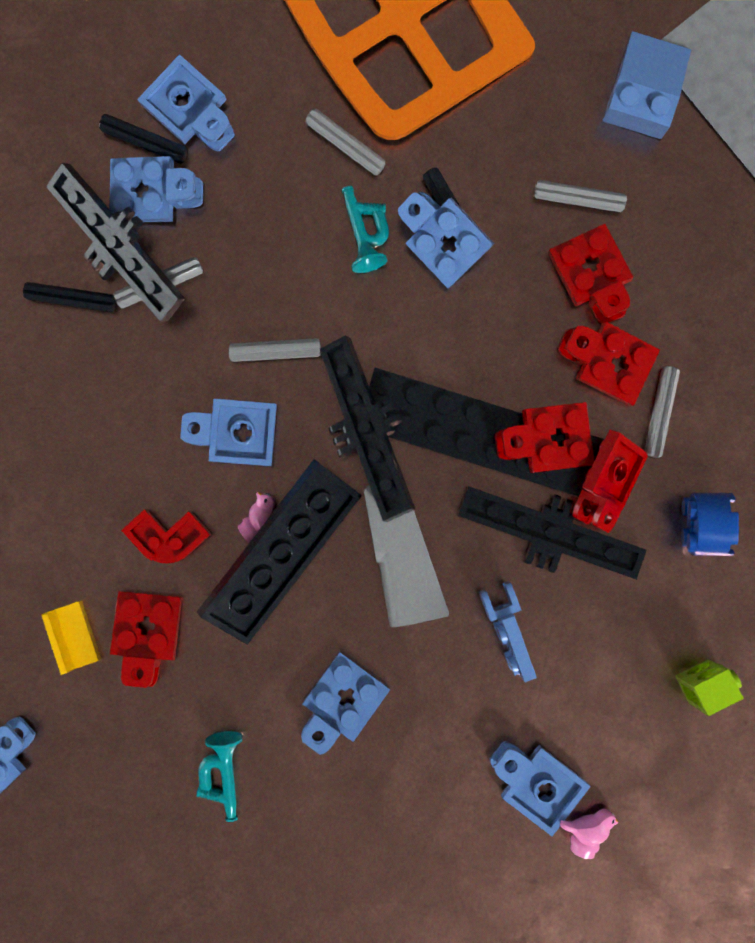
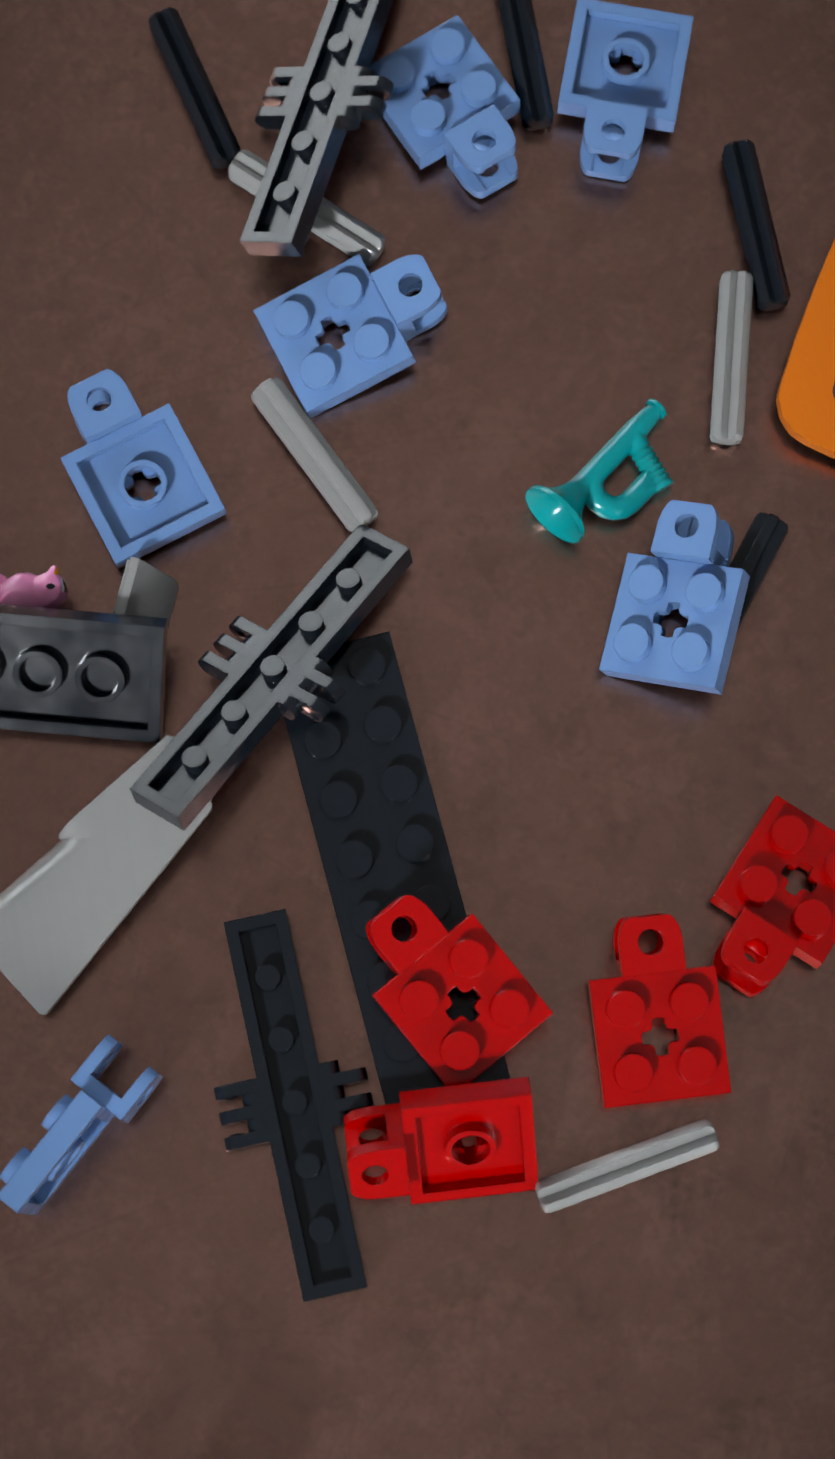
camera: 55 degrees right, 10 degrees down
blue brick [681,493,739,556] -> none
none -> light grey slope [113,557,179,630]
none -> medium blue plate [253,254,448,419]
none -> black axle [722,139,791,311]

